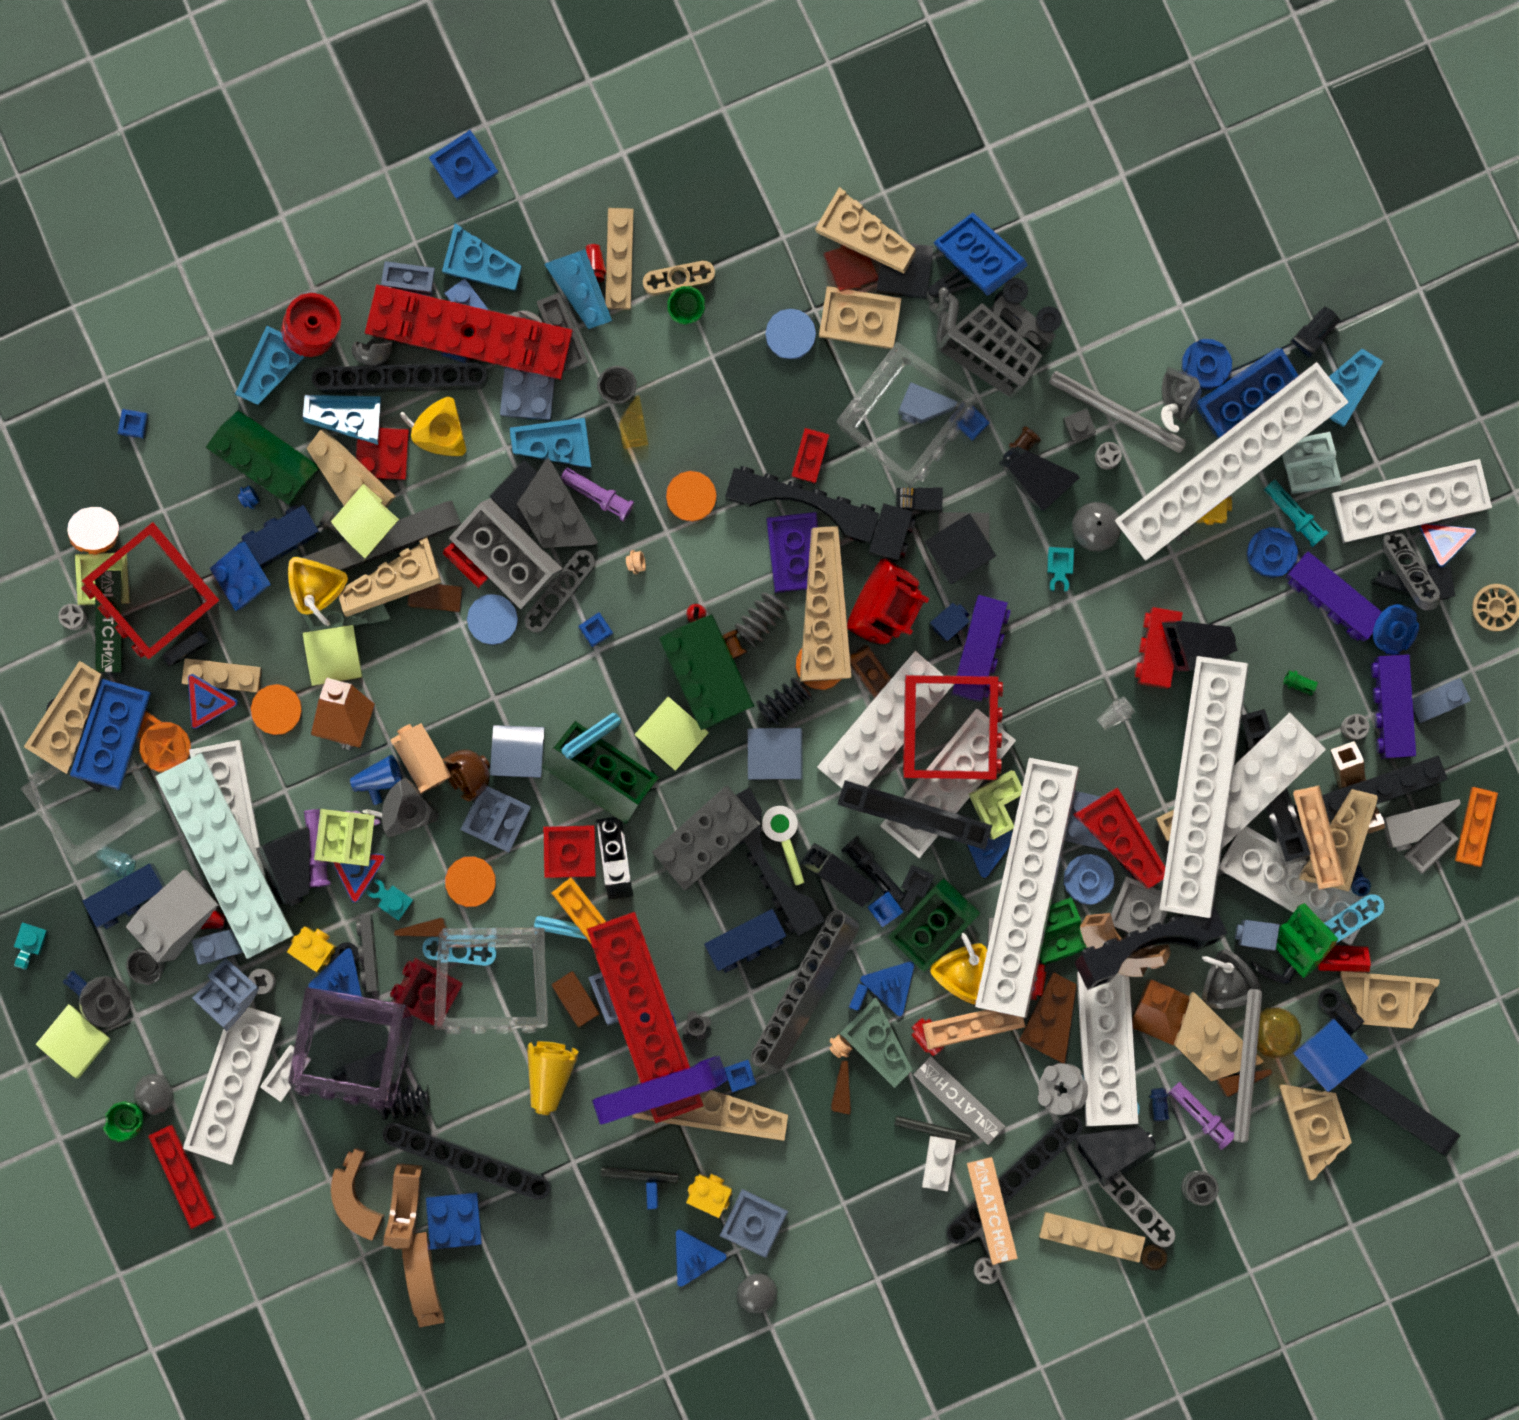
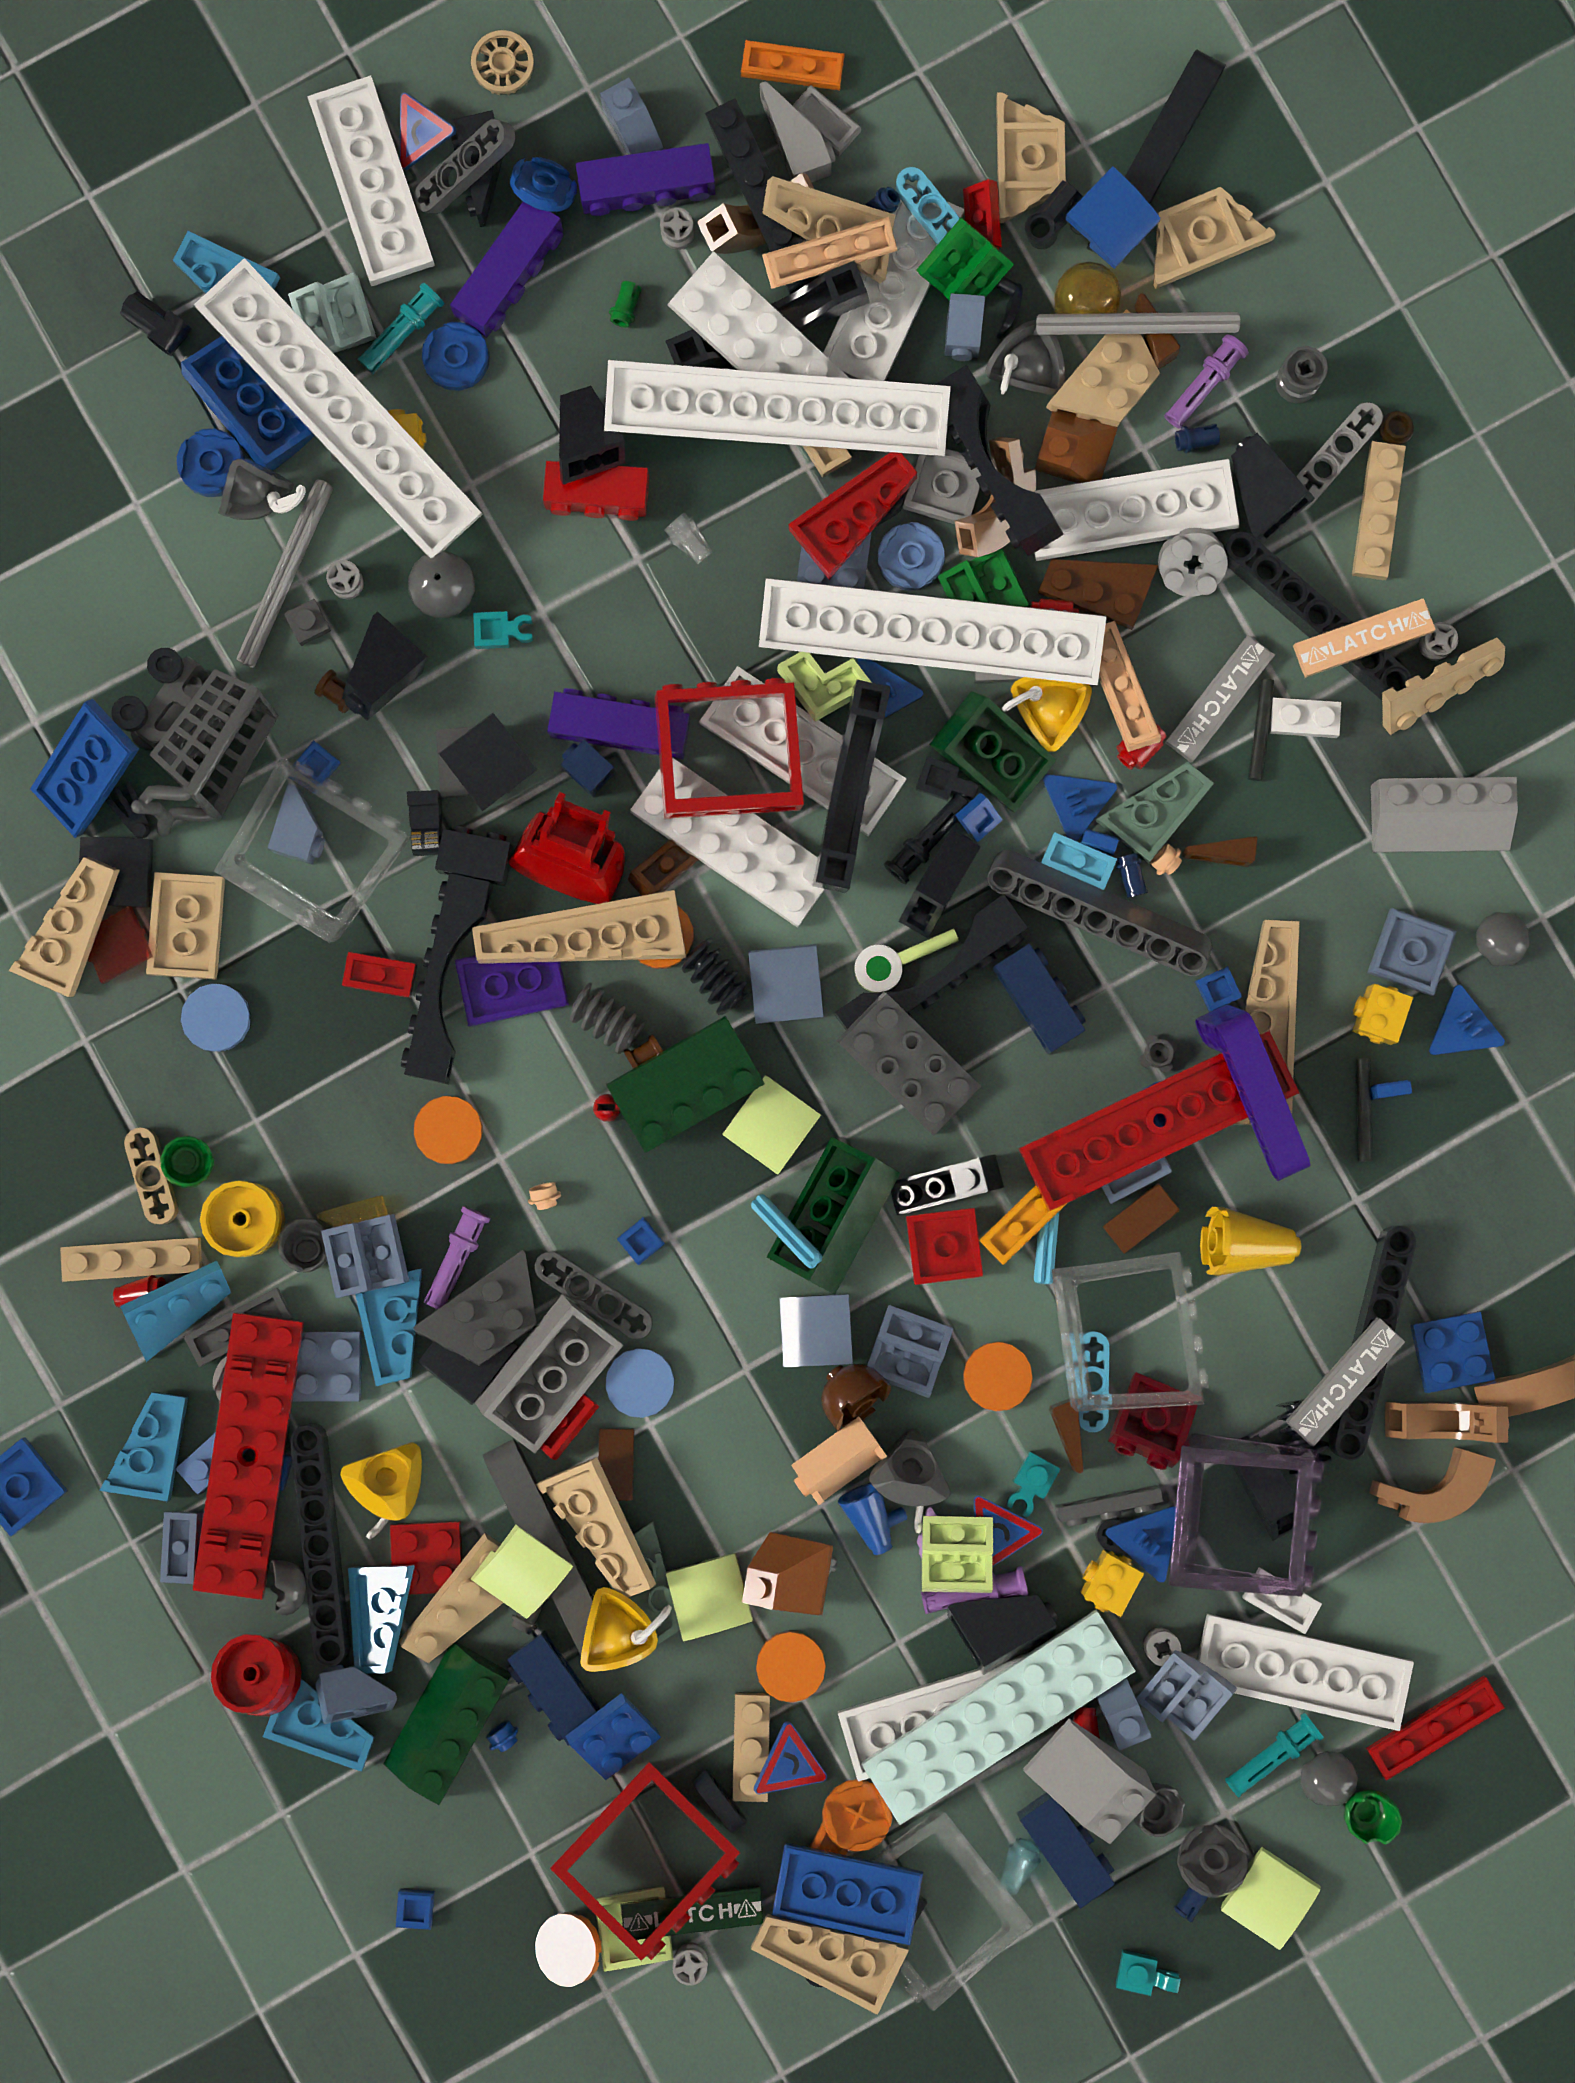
camera: 90 degrees left, 0 degrees up
none -> yellow wheel [200,1180,285,1257]
none -> sand blue slope [315,1665,397,1724]
none -> sand blue slope [321,1214,410,1298]
none -> medium azure plate [1041,832,1117,890]
none -> dark blue pin [1116,853,1148,898]
none -> teal pin [1224,1712,1324,1798]
none -> light grey tile [1285,1318,1405,1446]
none -> light grey slope [1371,777,1518,853]
none -> tan wing [1382,638,1505,735]

